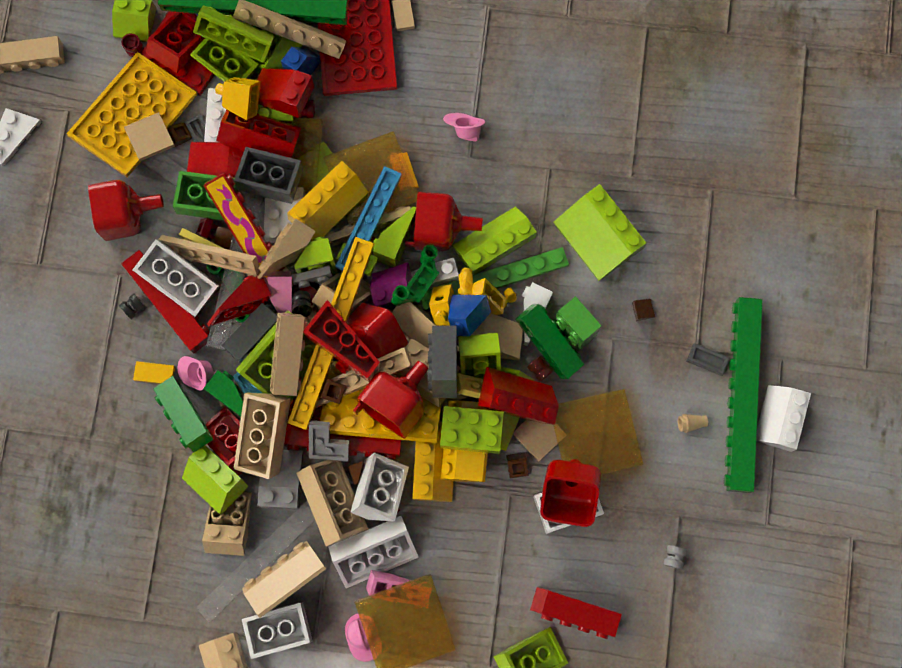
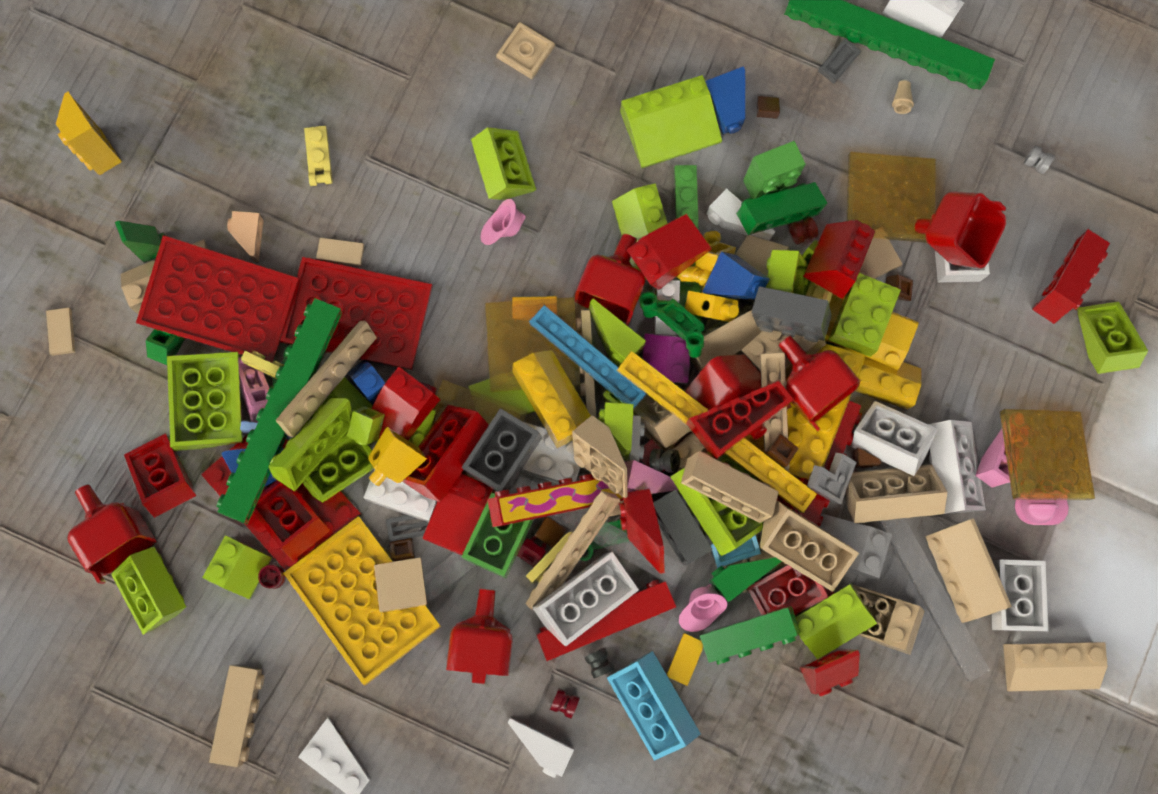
camera: 85 degrees left, 0 degrees up
none -> lime brick [347,406,385,445]
none -> lime slope [471,127,536,200]
none -> tan tile [496,22,555,79]
none -> white slope [508,717,574,778]
none -> dark red wheel [550,688,580,719]
none -> medium azure slope [607,651,701,761]
none -> red slope [627,214,712,290]
none -> blue slope [705,66,745,135]
none -> red slope [799,649,860,697]

